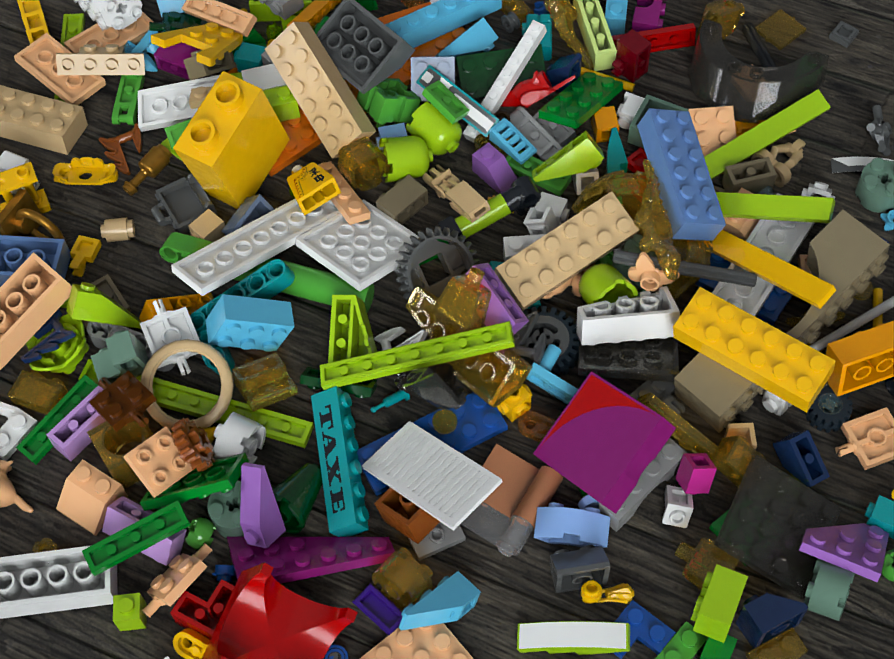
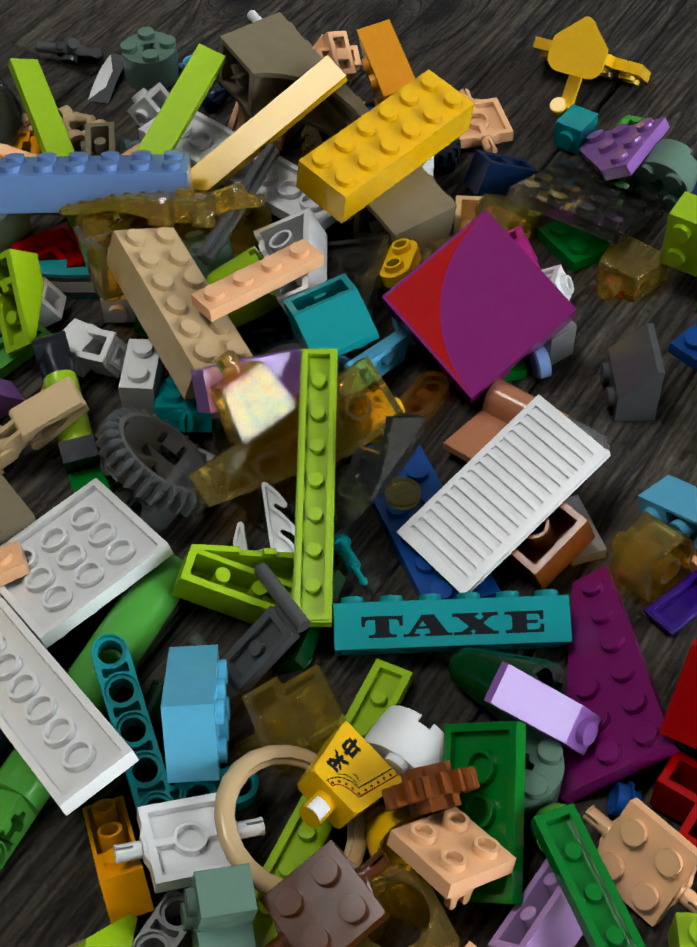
camera: 85 degrees left, 10 degrees down
light blue brick [534,503,610,548] -> none
yellow piece [581,580,634,604] -> none
light nougat animal [628,252,680,292] -> none
none -> dark grey plate [188,563,311,704]
none -> light nougat plate [191,239,324,322]
none -> teal slope [282,273,380,356]
none -> yellow torso [297,721,402,829]
none -> yellow plate [379,238,421,288]

